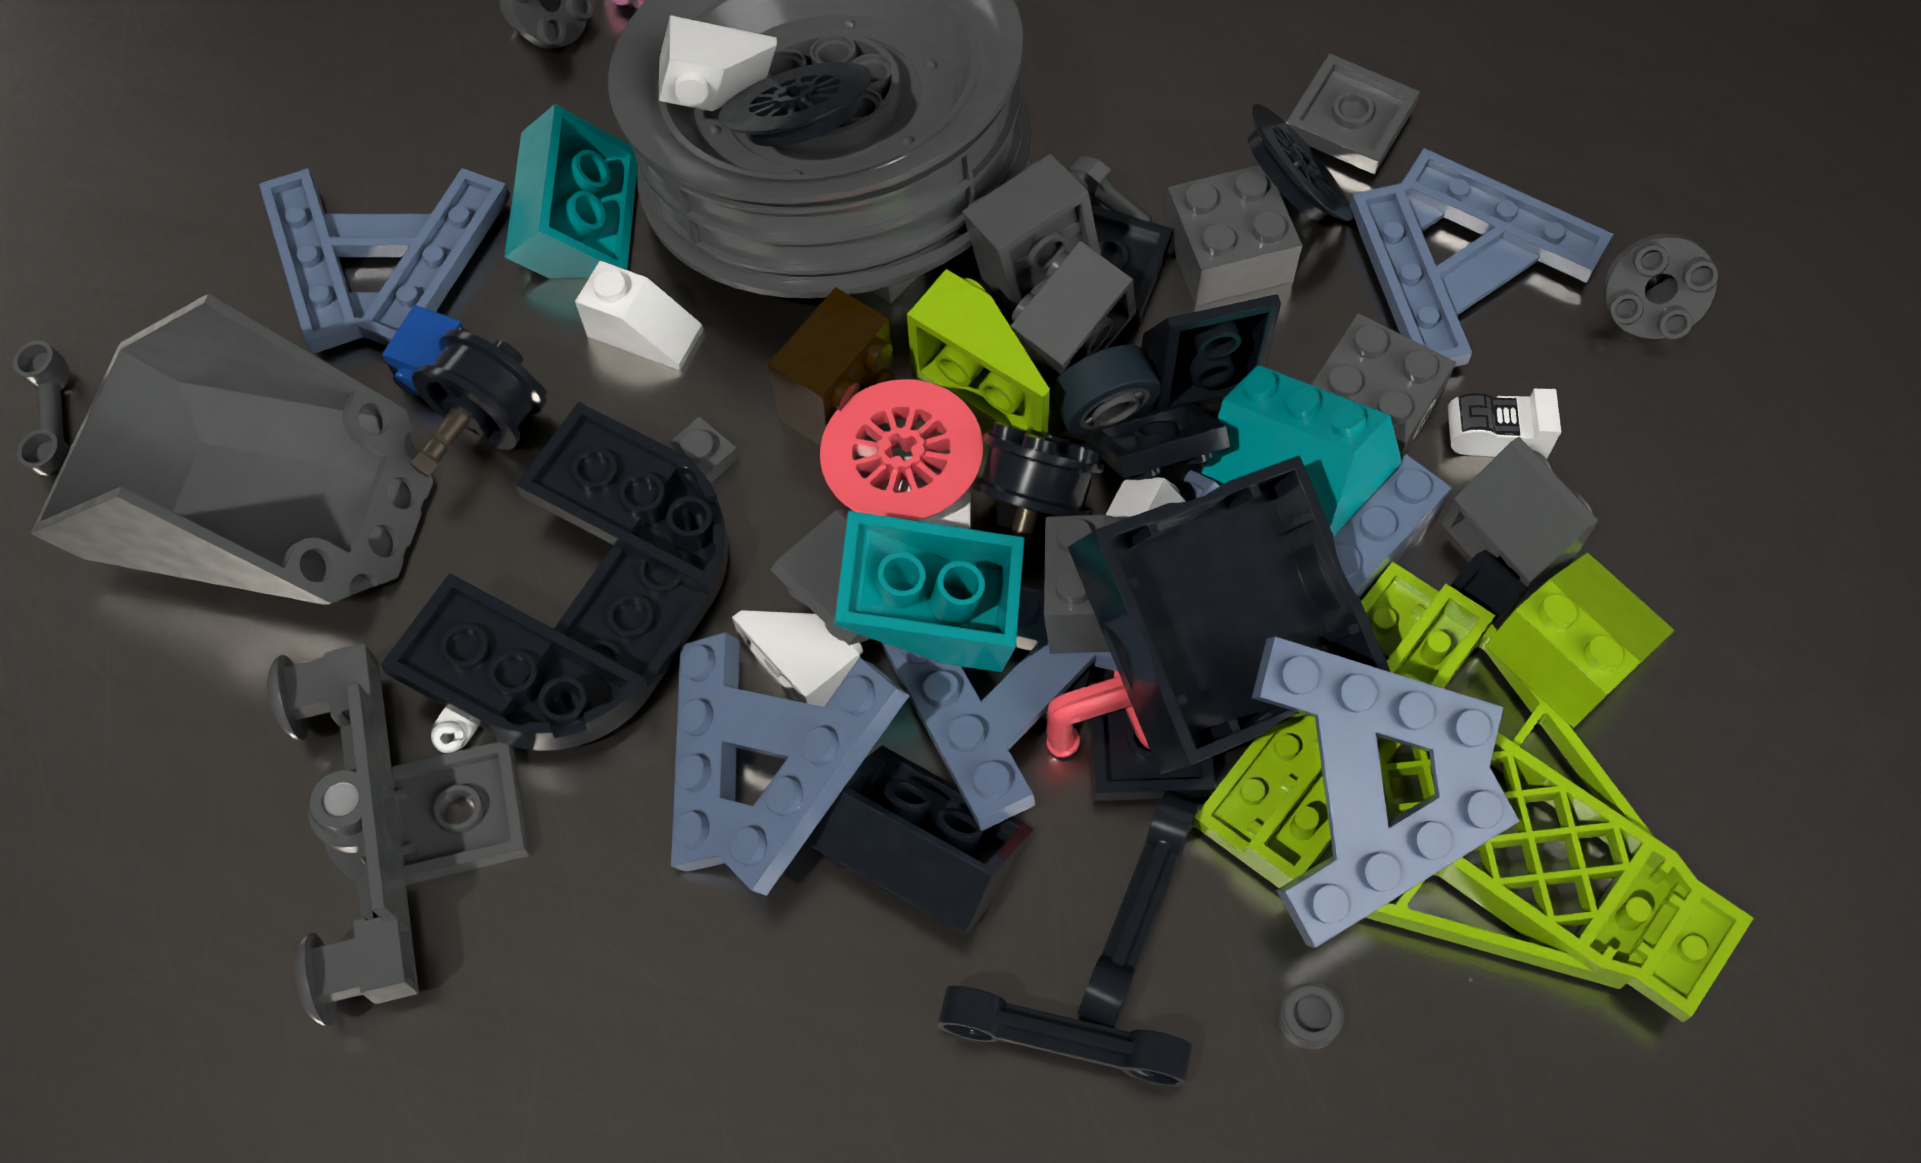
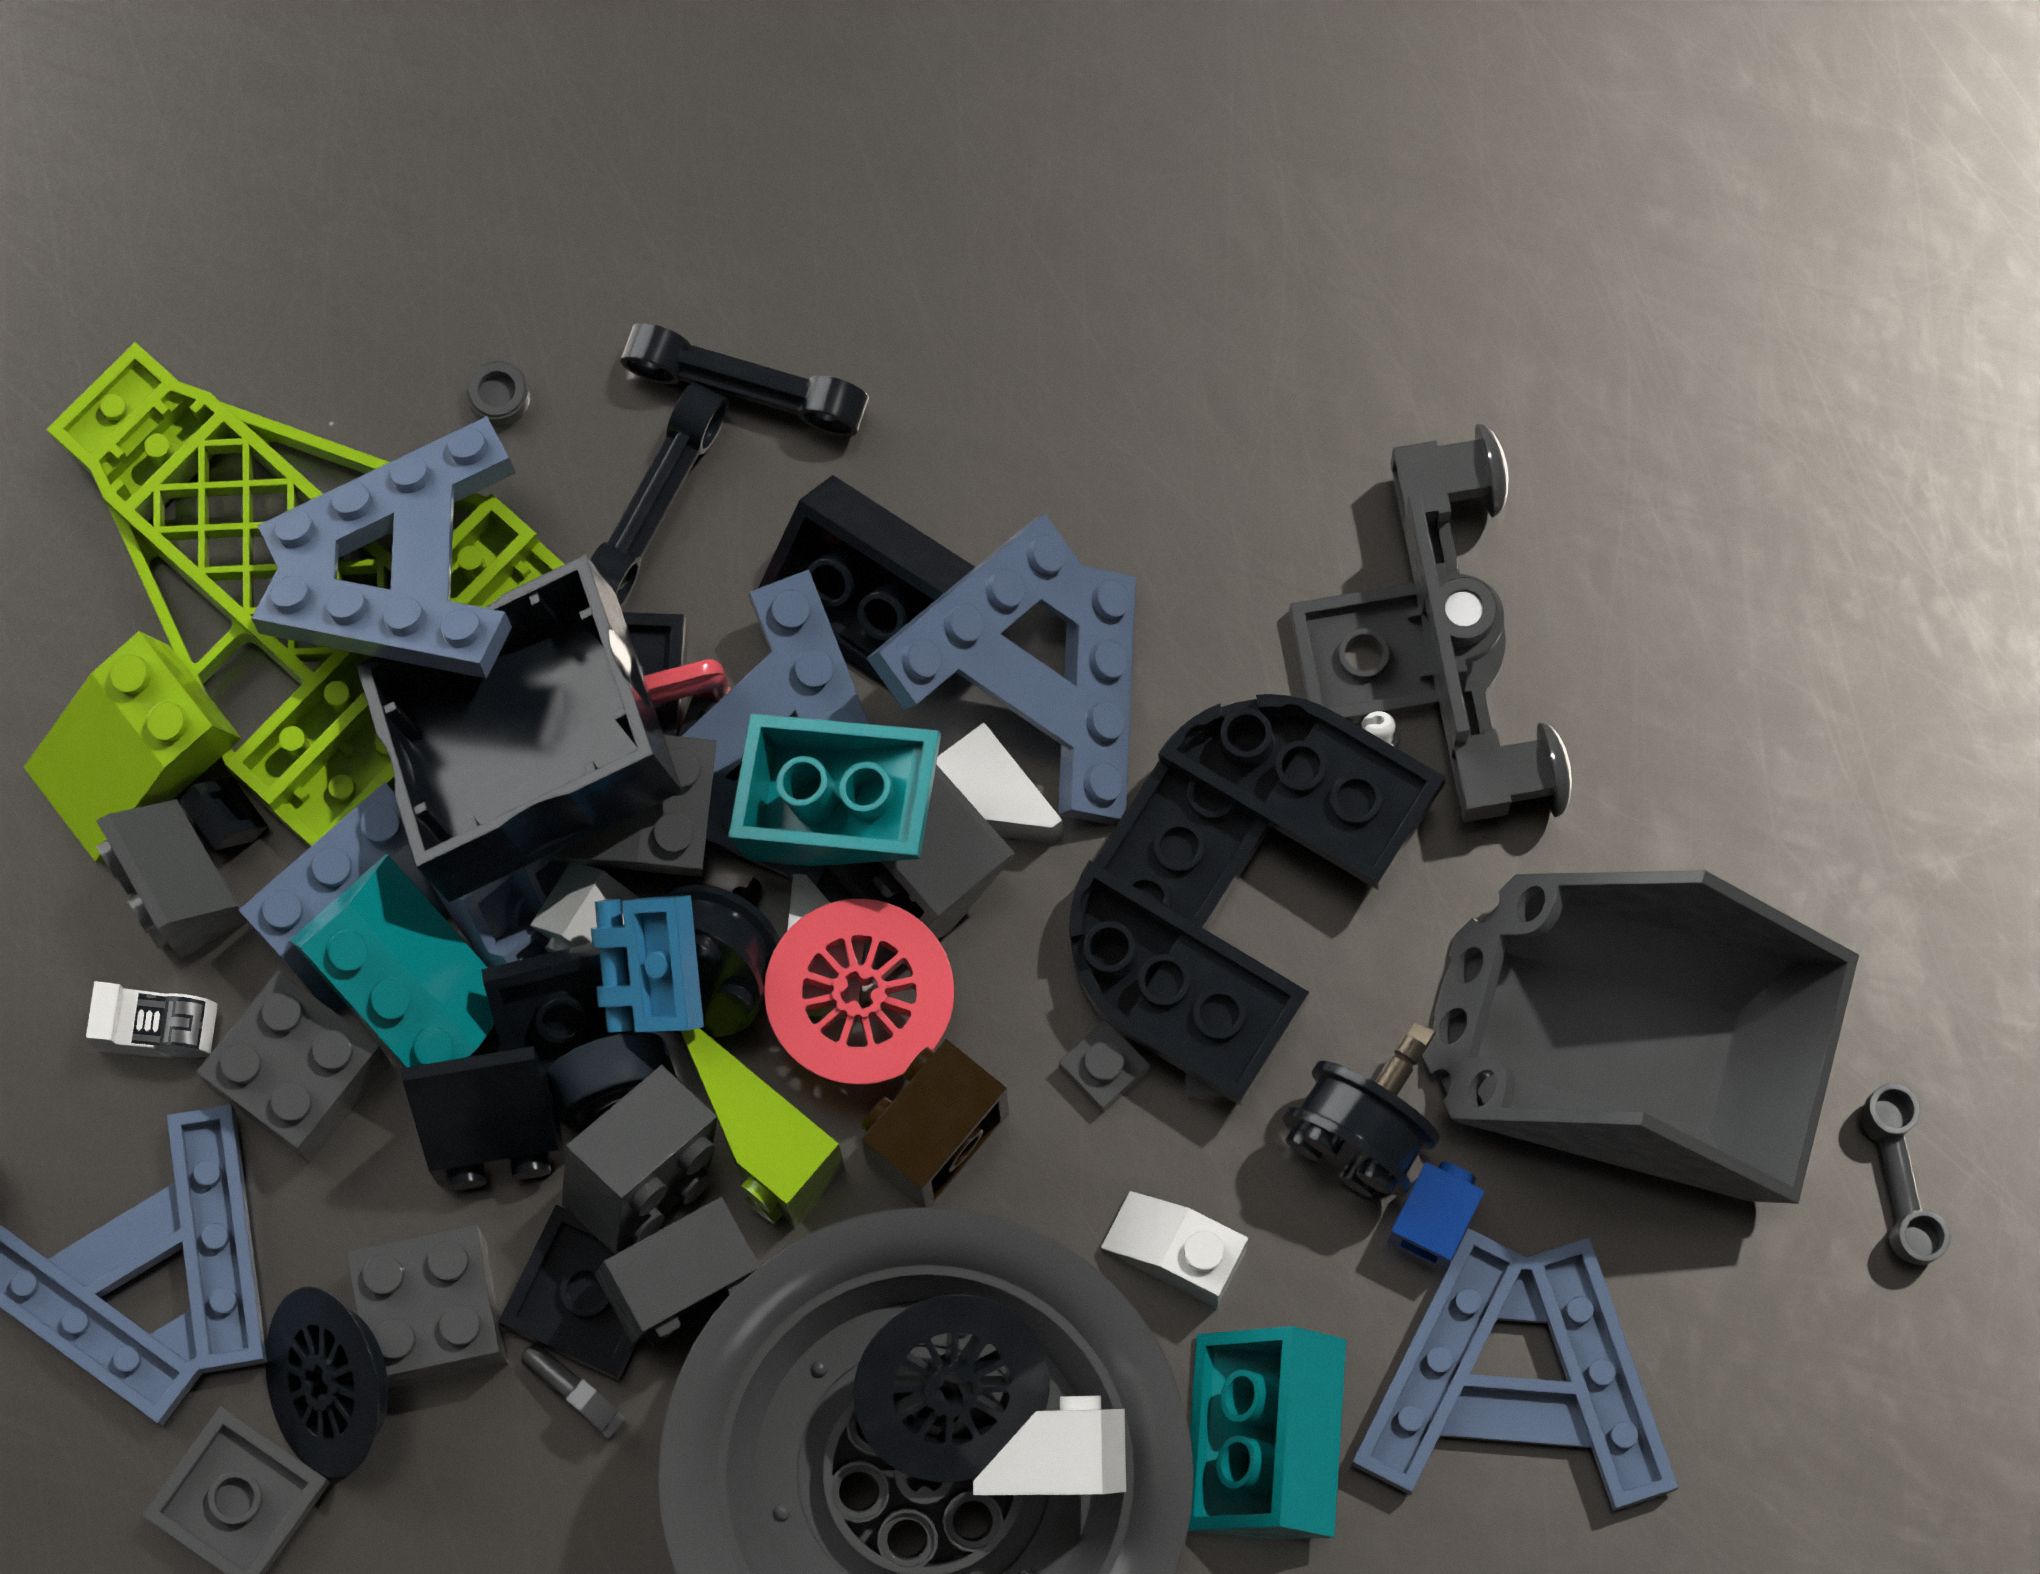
camera: 175 degrees left, 10 degrees up
none -> dark azure plate [591,895,704,1032]

